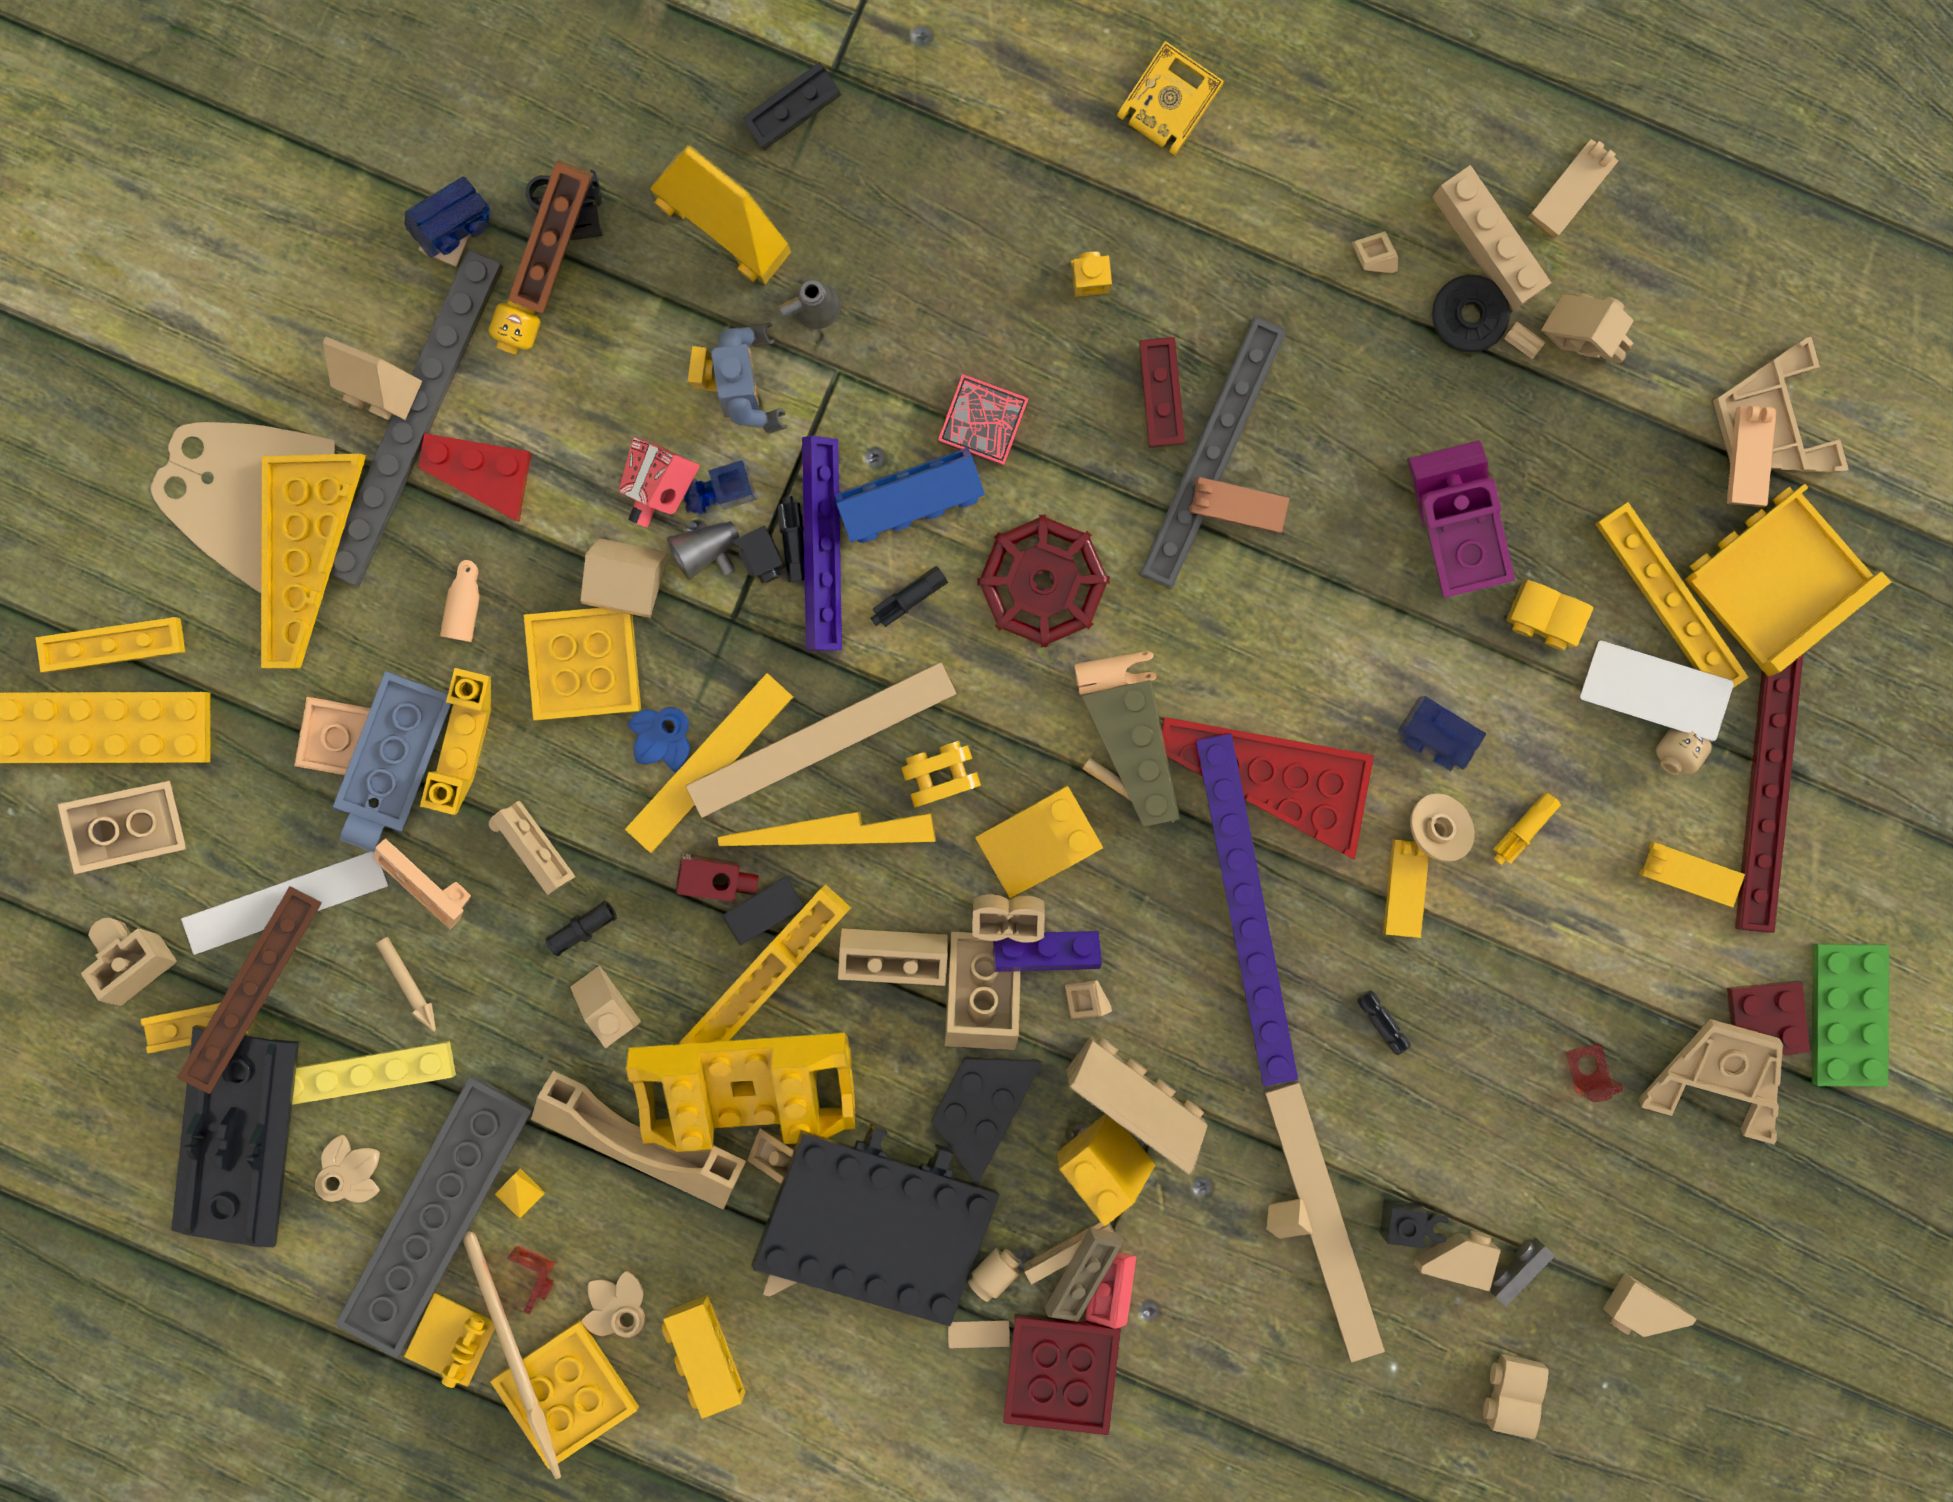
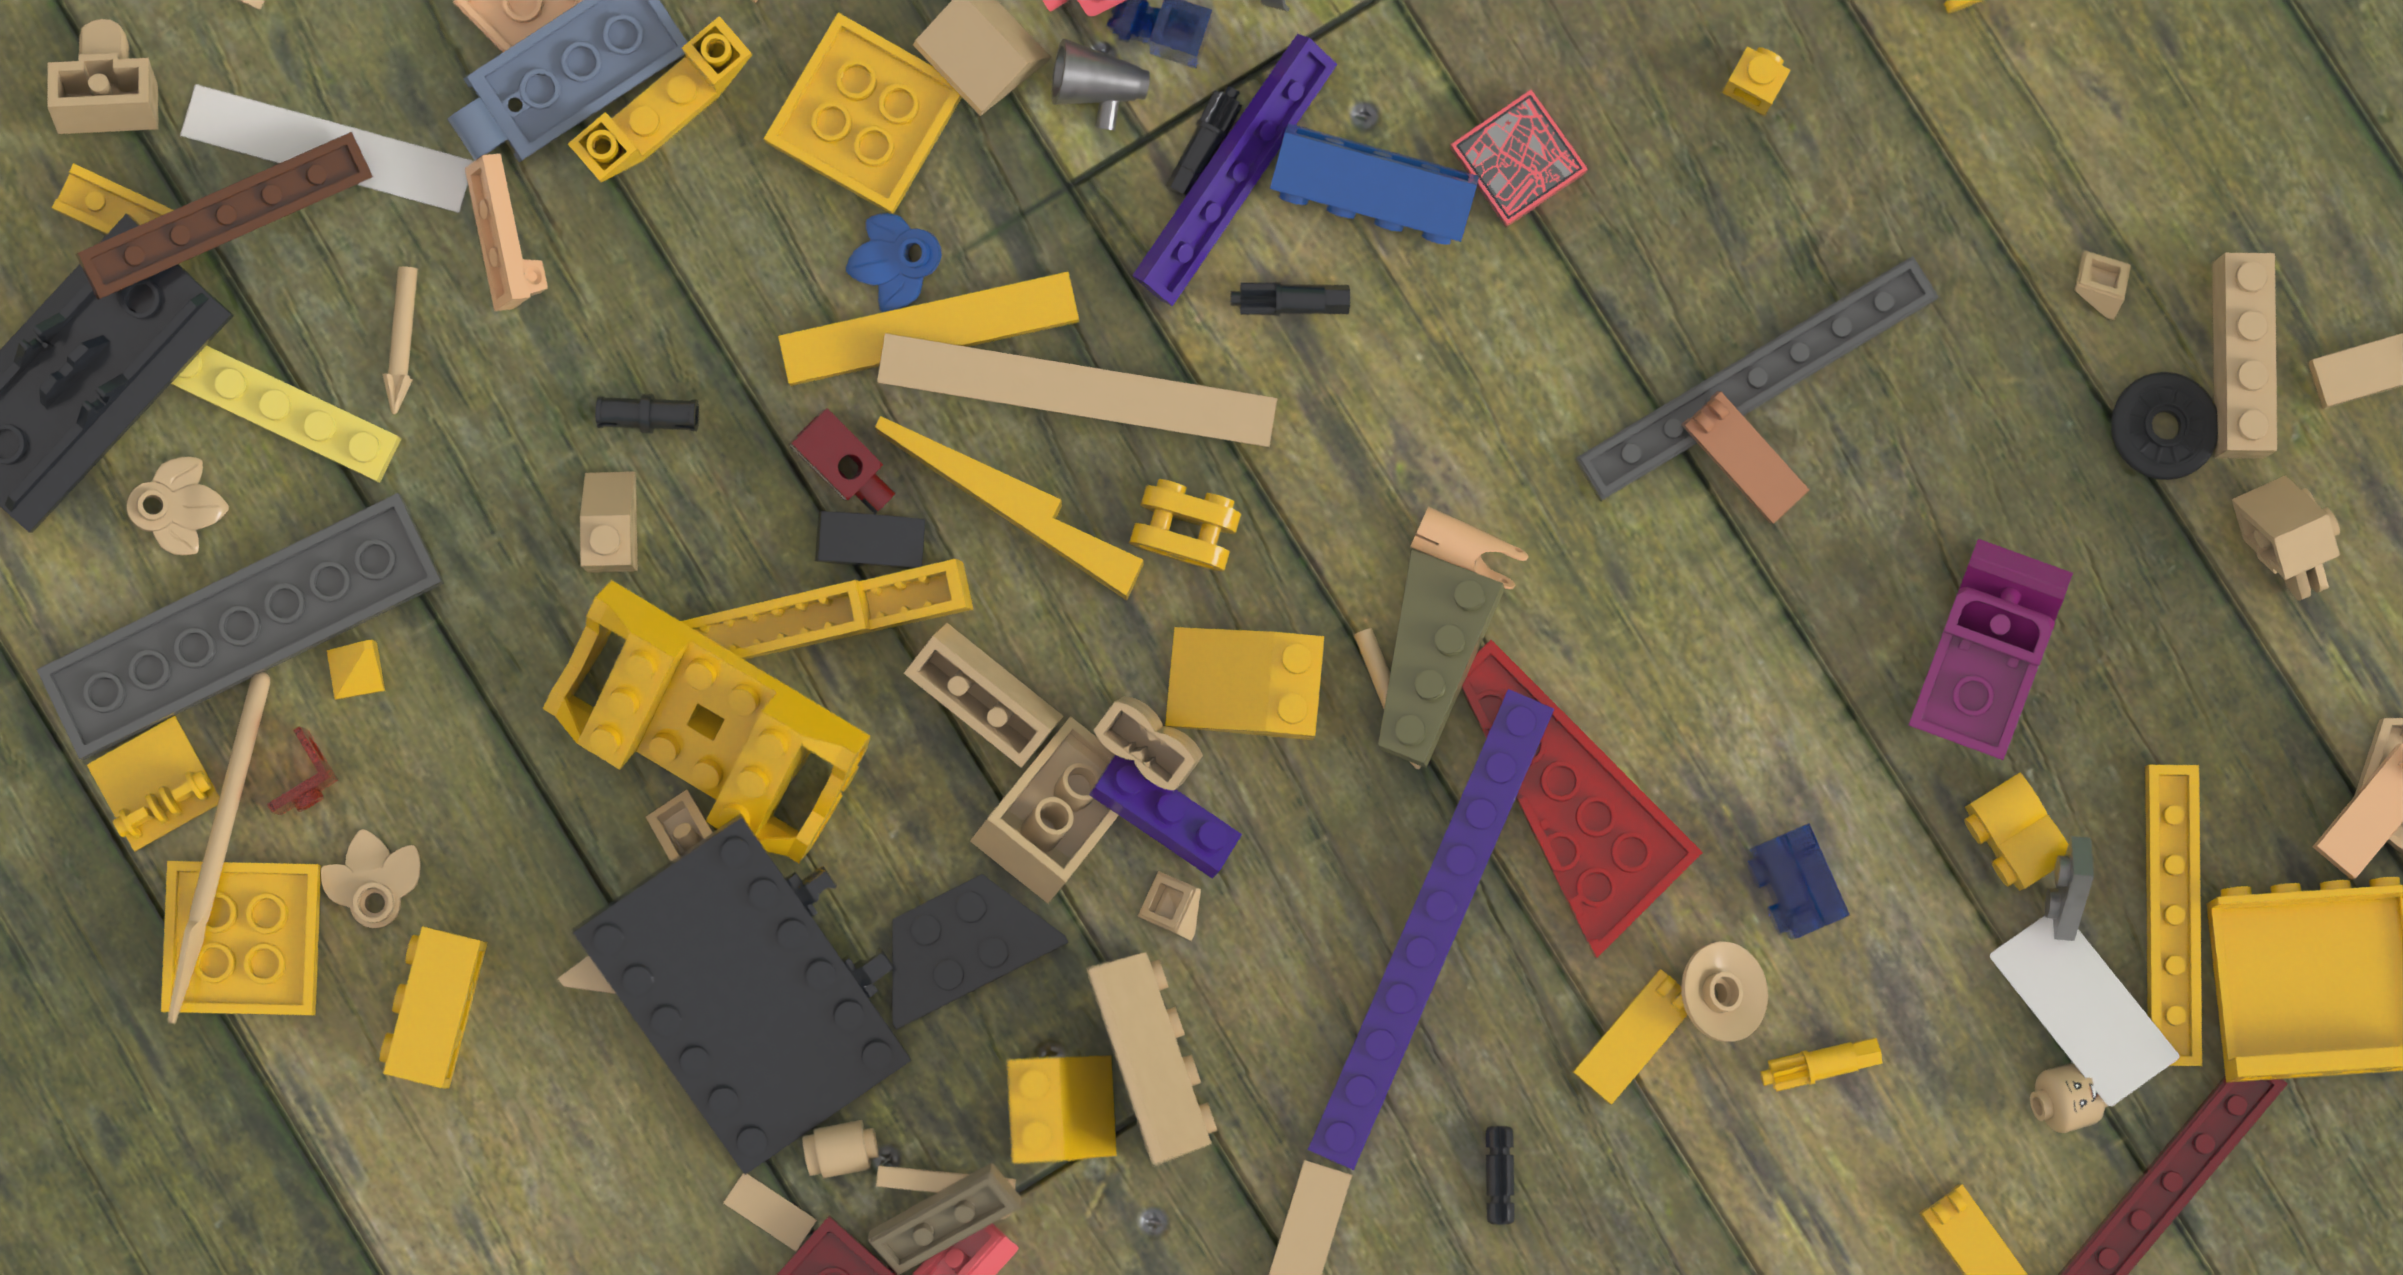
camera: 25 degrees right, 5 degrees down
tan hinge [489,800,576,895] -> none
tan arch [531,1071,746,1210] -> none
black window [733,525,786,584] -> none
dark red plate [977,514,1110,647] -> none
dark red plate [1139,337,1185,448] -> none
tan piece [1504,322,1546,359] -> none
none -> flat silver plate [2045,836,2094,941]

